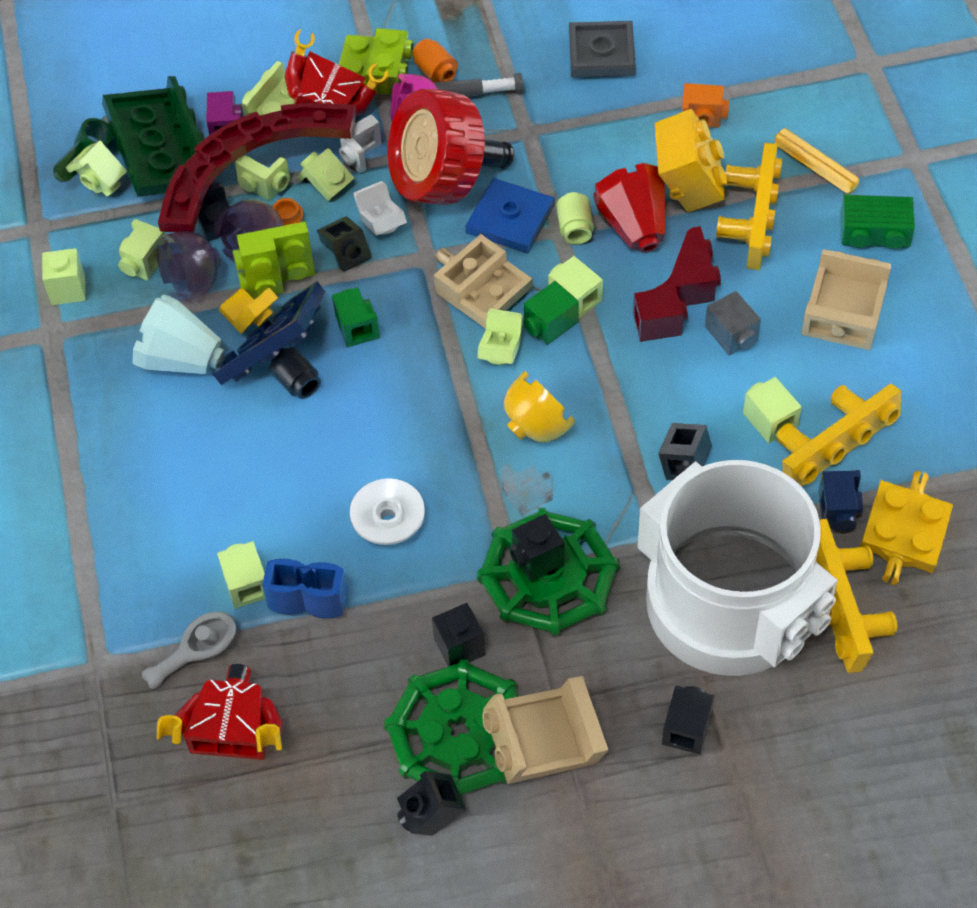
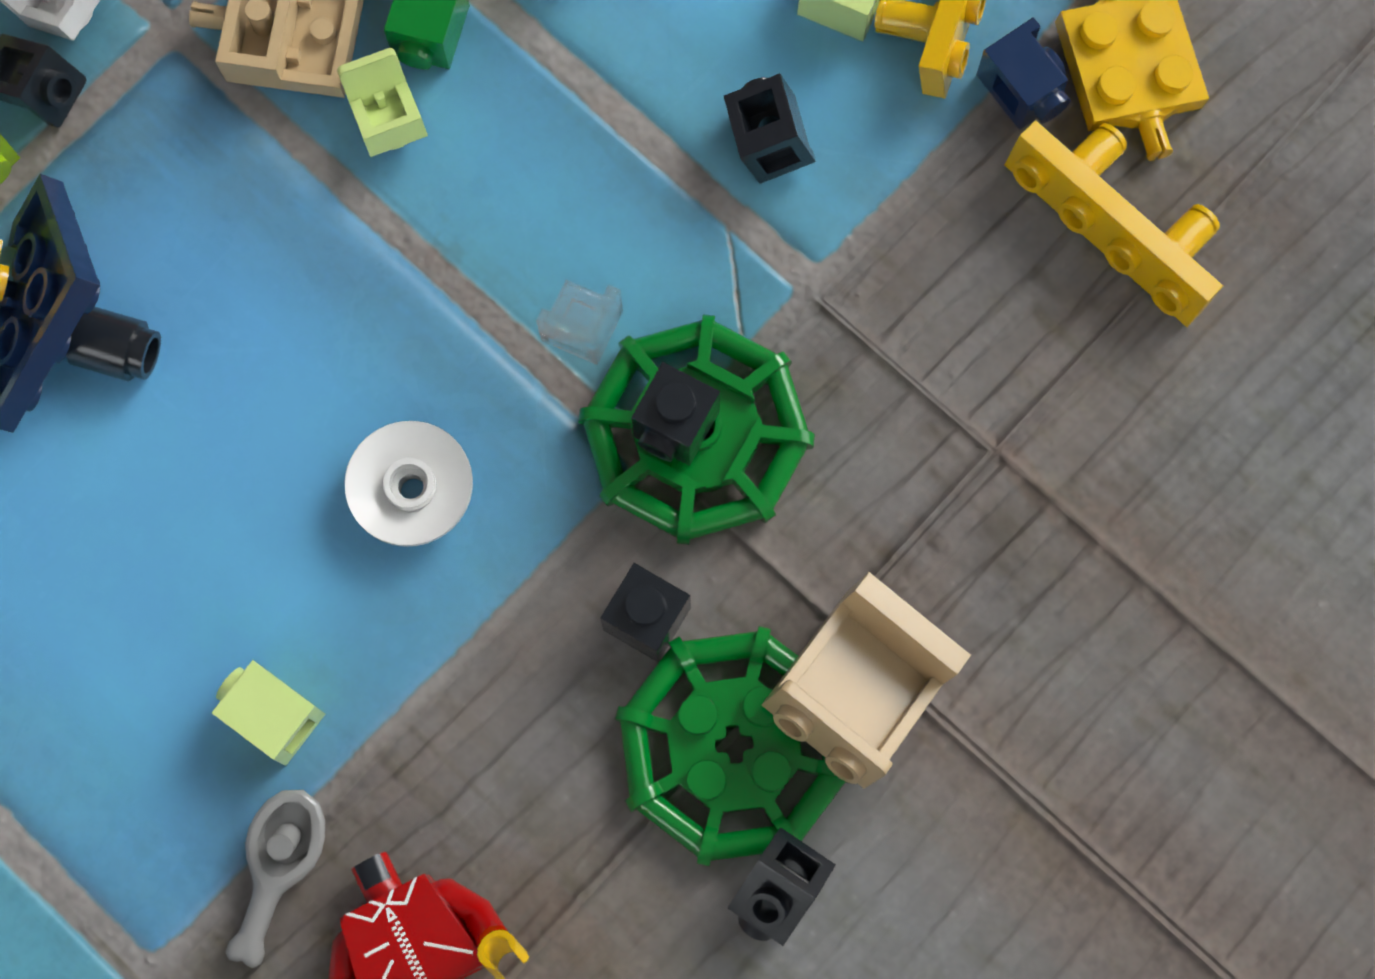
camera: 35 degrees left, 20 degrees up
blue brick [262,559,348,618] -> none
green brick [332,287,380,348] -> none
yellow cylinder [504,371,576,443] -> none
white cylinder [637,460,838,676] -> none
black brick [662,685,715,755] -> none

